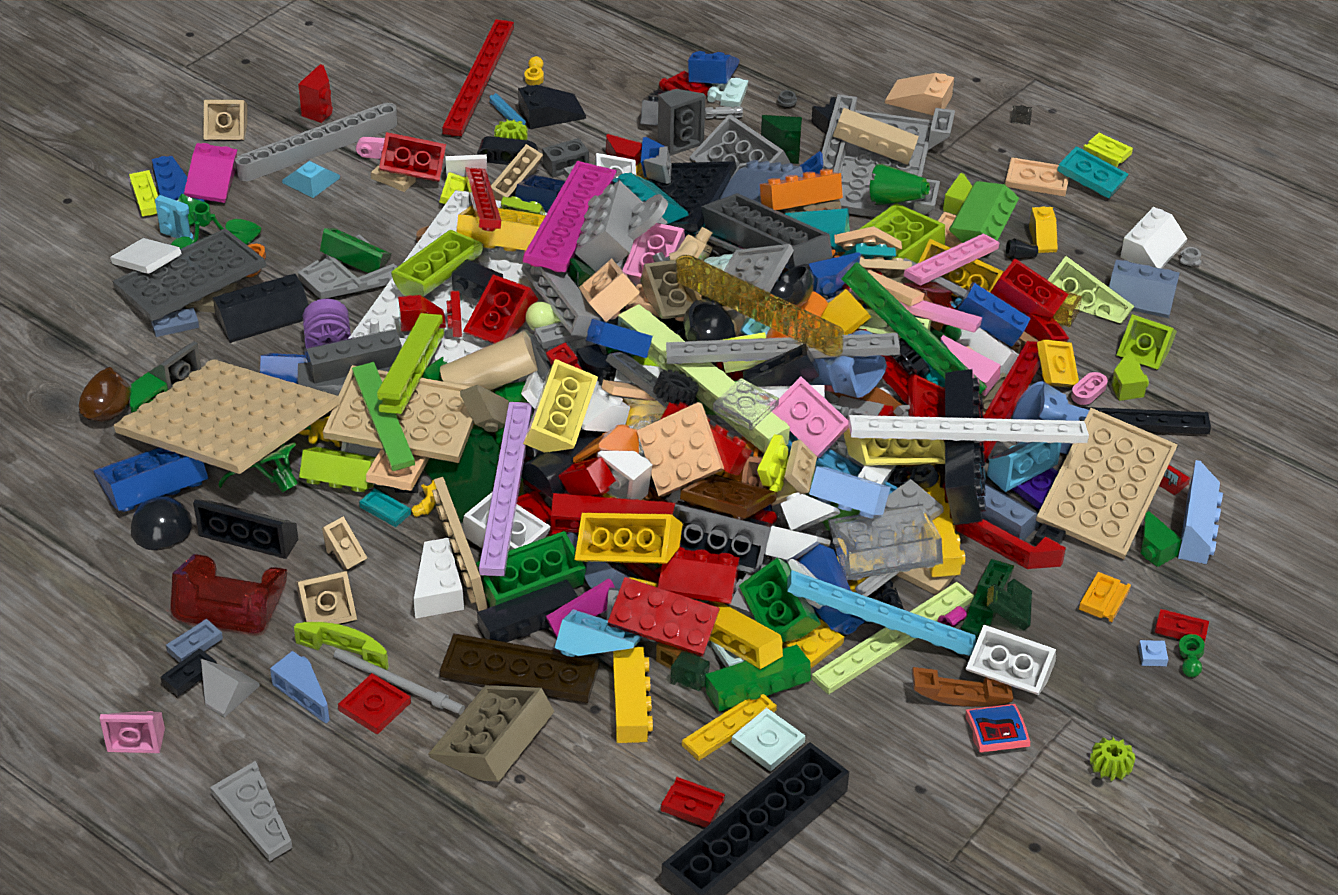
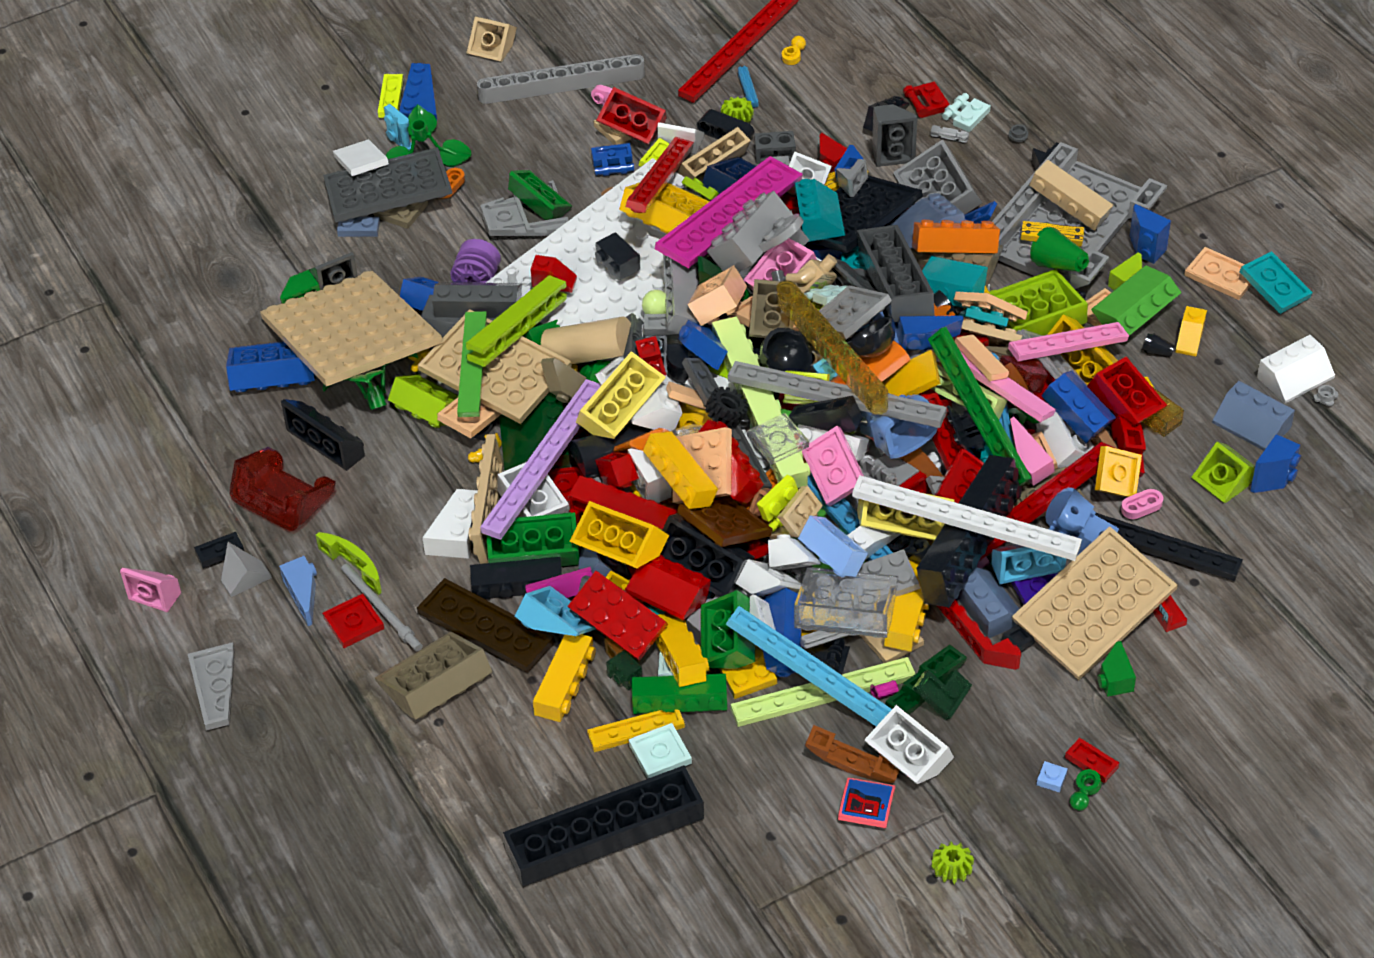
camera: 25 degrees right, 5 degrees up
reddish brown cylinder [79,367,131,422] -> none
black cylinder [131,496,193,551] -> none
sand blue plate [166,619,223,663] -> none
dark pink slope [184,143,237,203] -> none
black slope [213,274,309,343] -> none
medium azure slope [282,160,340,198] -> none
tan slope [296,571,357,624] -> none
red slope [298,64,333,123] -> none
tan slope [322,516,367,571] -> none
teal tile [359,488,411,528] -> none
lime brick [391,230,483,297] -> none
red plate [446,291,462,337] -> none
red slope [463,275,538,344] -> none
black slope [518,85,586,129] -> none
red plate [661,776,725,827] -> none
blue slope [688,51,740,84] -> none
dark green slope [761,115,802,164] -> none
light nougat slope [885,73,954,116] -> none
clear smoke plate [1011,105,1032,125] -> none
yellowish green wedge [1048,256,1135,324] -> none
light orange plate [1079,572,1131,622] -> none
neon yellow plate [1083,133,1133,167] -> none
lime slope [1111,352,1149,401] -> none
light blue slope [1178,460,1223,564] -> none
none -> blue plate [591,143,634,177]
none -> yellow brick [643,431,718,509]
none -> yellow tile [1021,221,1084,246]
none -> blue slope [1130,204,1171,264]
none -> blue slope [1250,434,1301,493]

